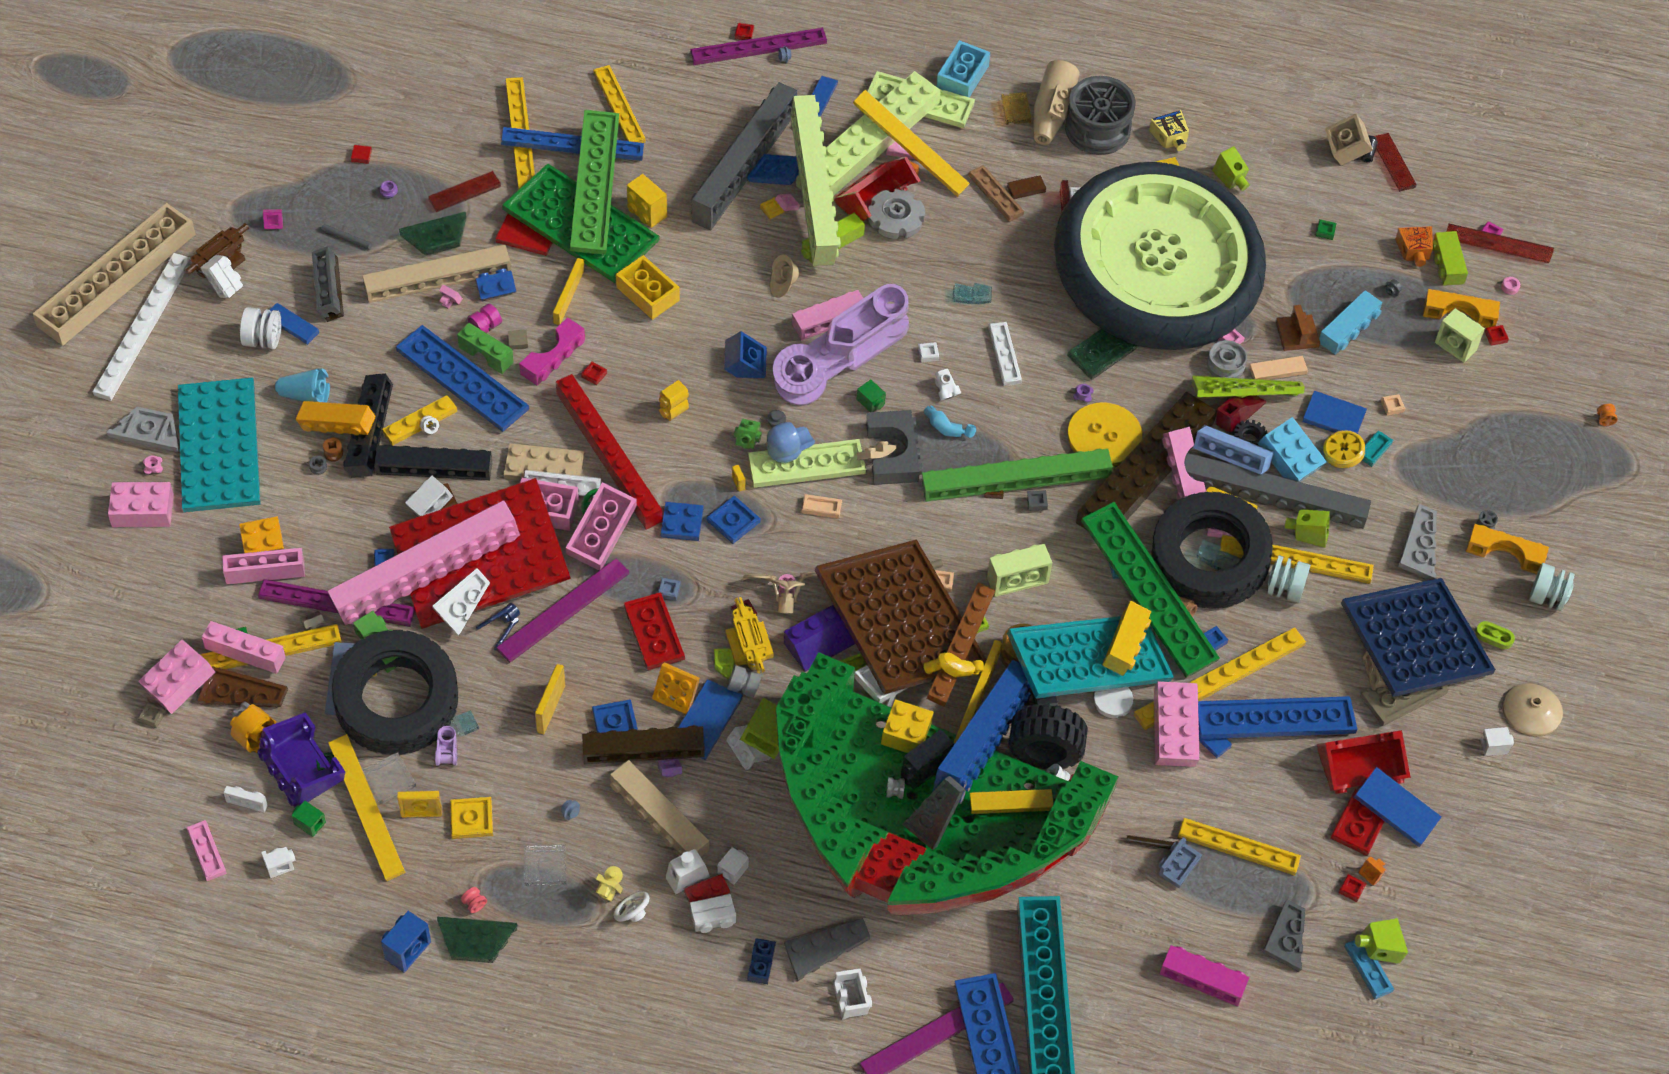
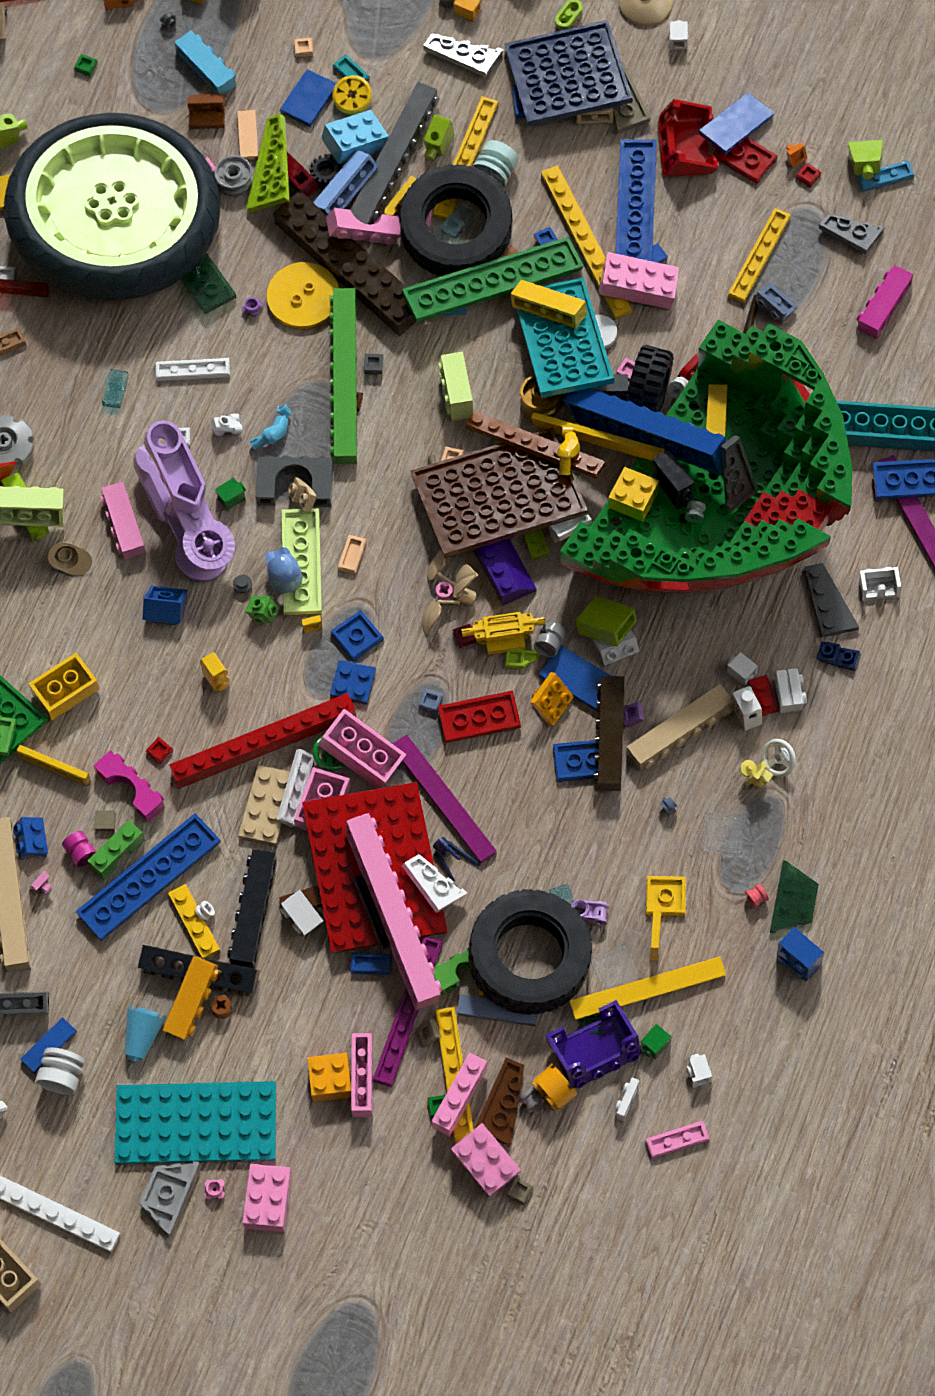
camera: 75 degrees left, 10 degrees up
dark grey bush [309,456,327,475] -> none
yellow tile [535,664,565,735] -> none

